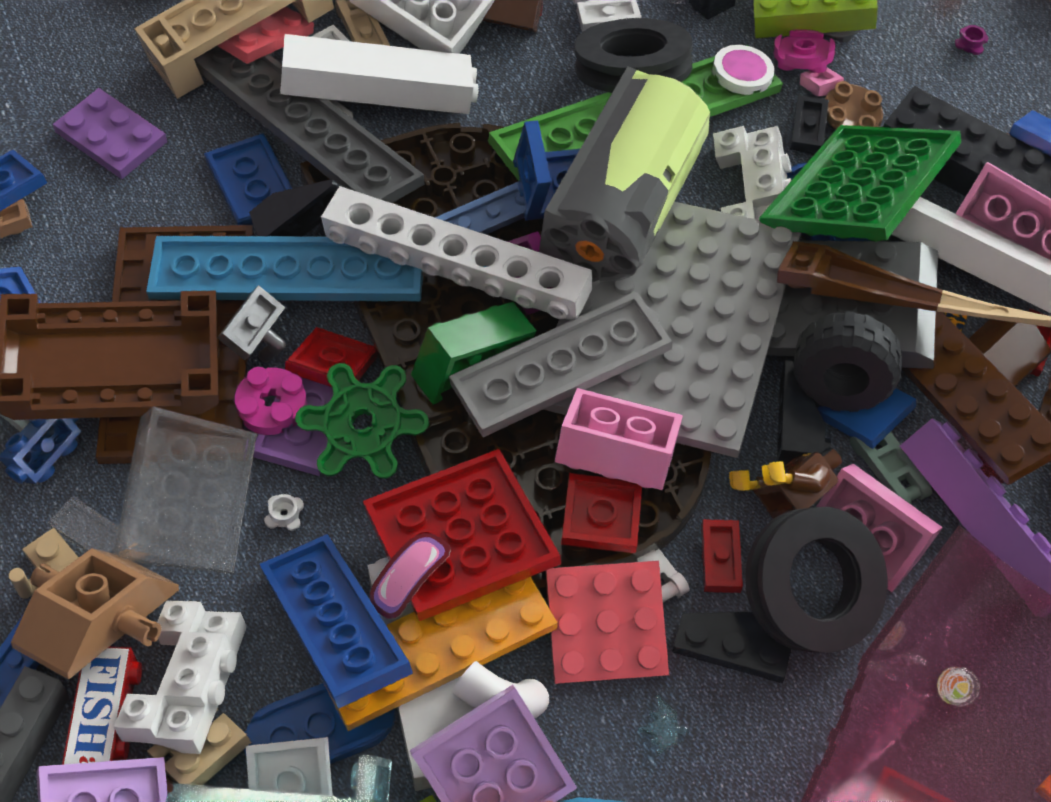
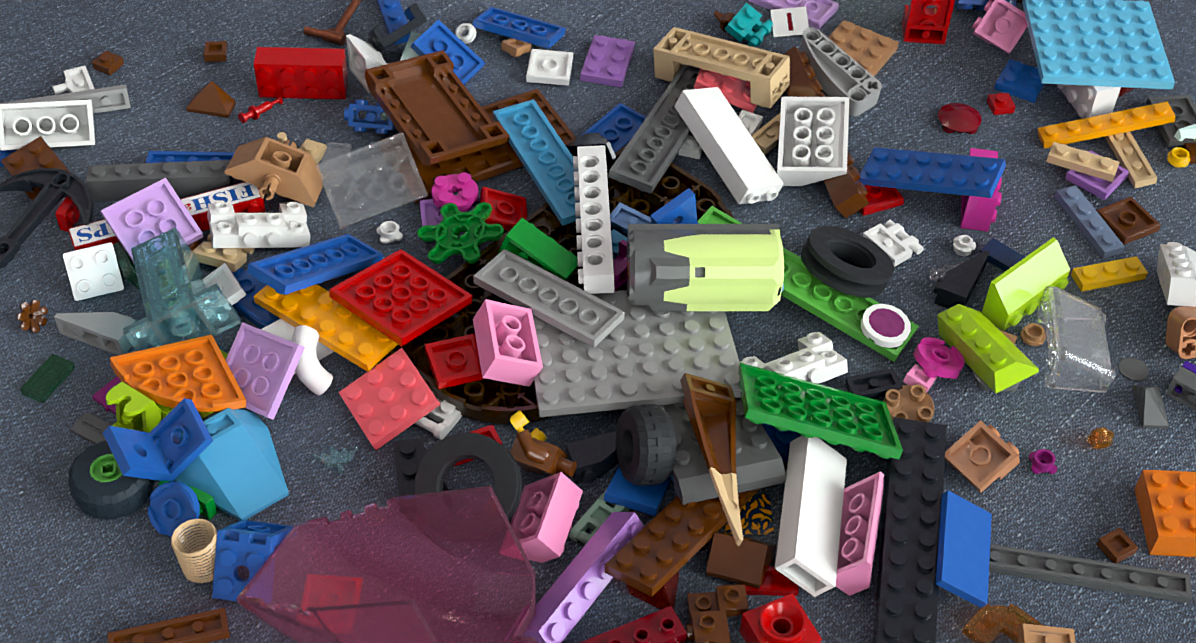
camera: 65 degrees right, 10 degrees down
flat silver plate [217,285,286,363] -> none
sticker [370,533,451,619] -> none
clear tile [937,667,980,707] -> none
none -> white plate [526,49,574,86]
none -> nougat plate [945,420,1020,493]

